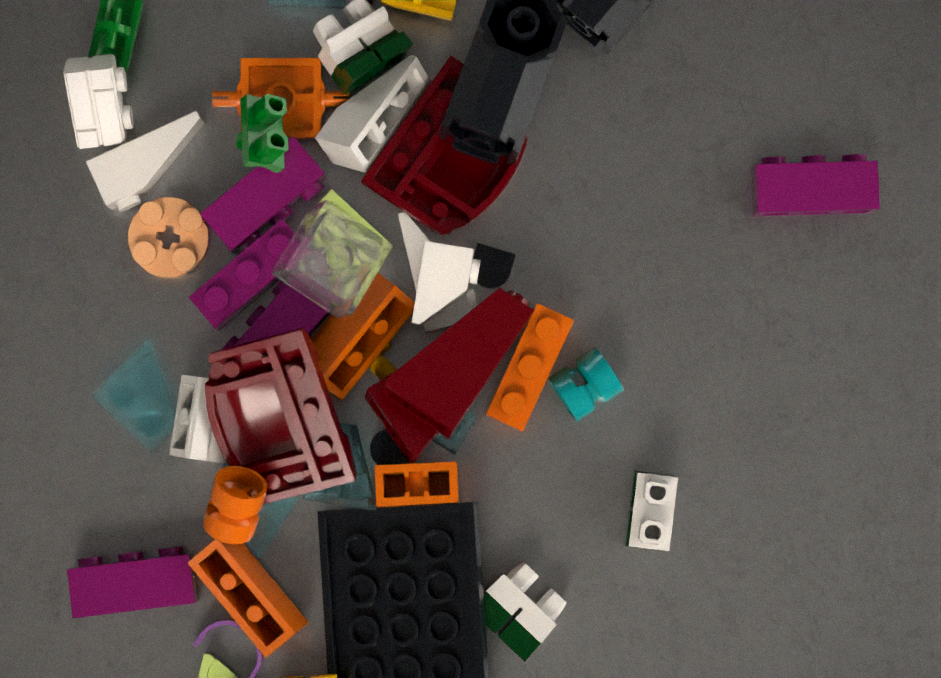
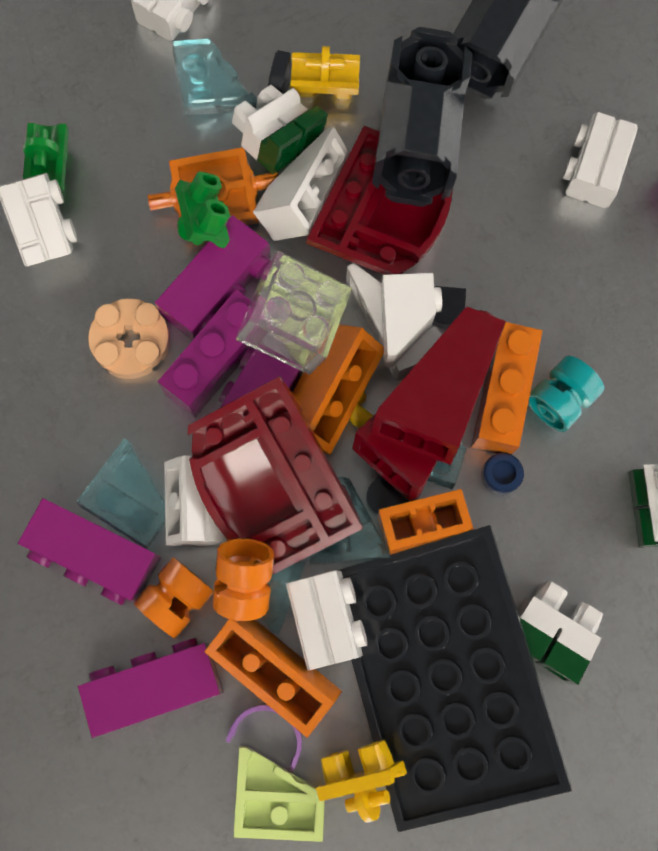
camera: 10 degrees left, 10 degrees down
white slope [86,111,204,212] -> none
none -> magenta brick [17,498,162,605]
none -> orange wheel [134,557,214,639]
none -> white brick [286,570,367,671]
none -> dark blue tile [481,453,524,495]
none -> white brick [562,112,638,208]

